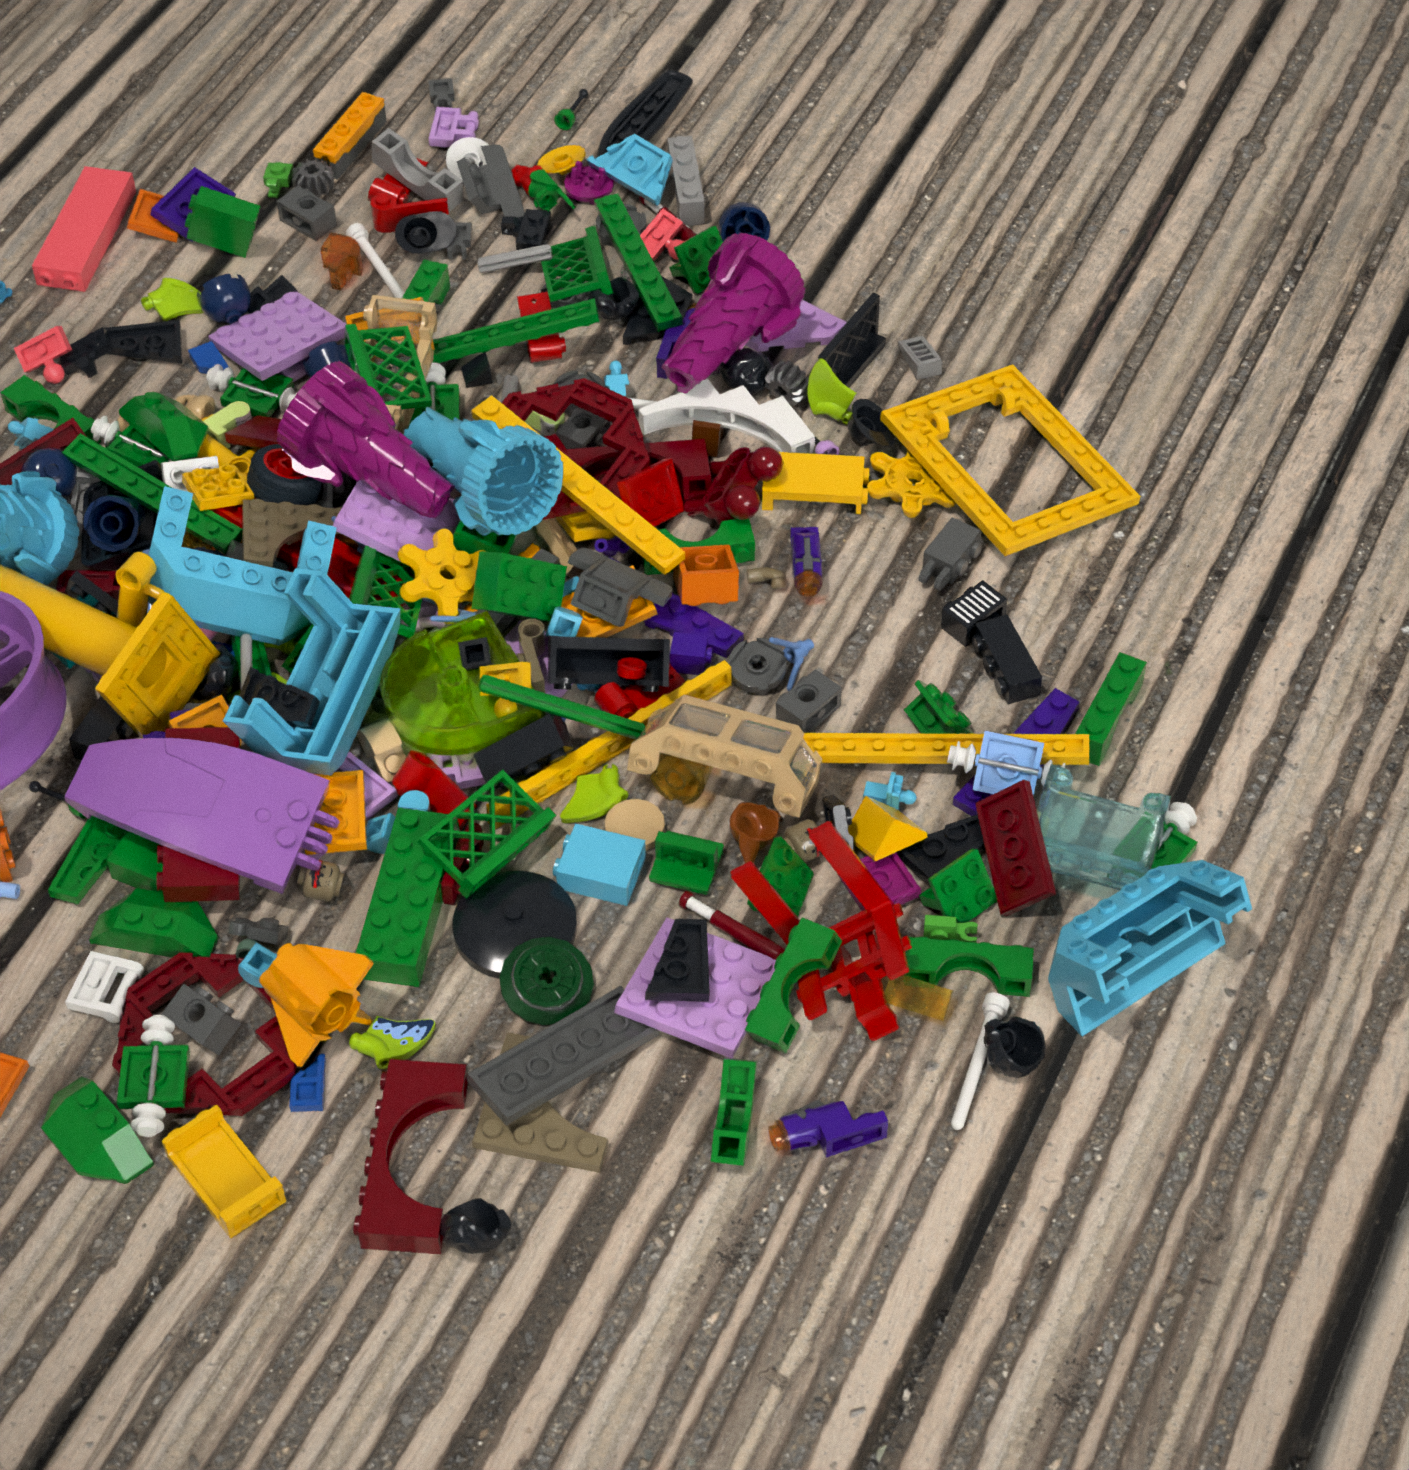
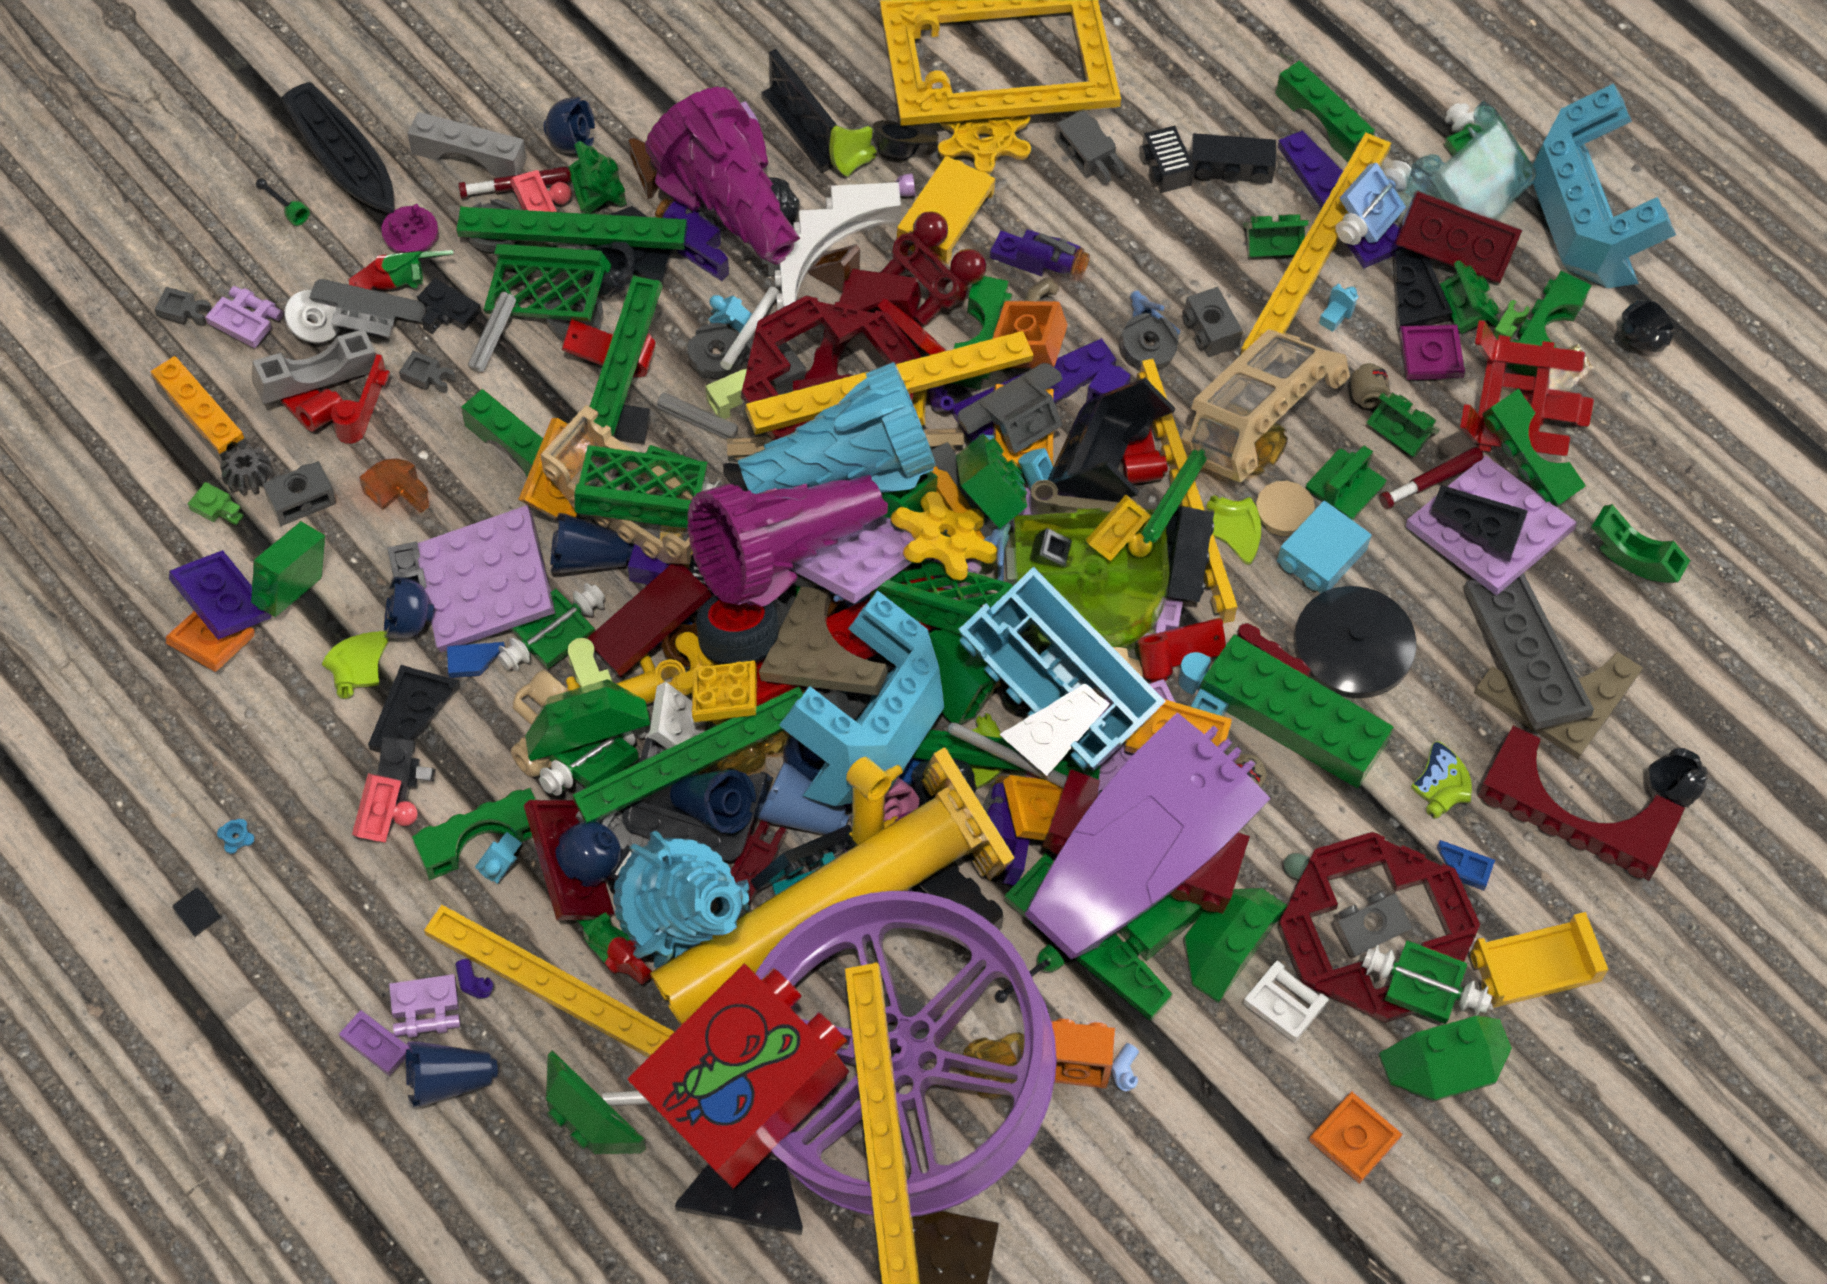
camera: 70 degrees left, 10 degrees up
coral brick [32,166,136,292] -> none
dark grey plate [229,917,289,944] -> none
medium azure brick [238,943,277,988] -> none
light orange brick [259,943,374,1067] -> none
white piece [346,223,404,298] -> none
black piece [395,211,456,254] -> none
green fence [417,769,556,899] -> none
dark green piece [499,937,594,1026] -> none
yellow dish [538,145,586,175] -> none
medium azure wing [586,134,673,206] -> none
red tile [617,657,647,679] -> none
dark orange piece [729,802,783,863] -> none
flat silver gear [764,360,809,406] -> none
dark purple plate [768,1100,888,1158] -> none
hinge [822,795,853,850] -> none
yellow slope [848,796,928,862] -> none
light grey slope [898,336,942,380] -> none
white piece [951,992,1010,1130] -> none

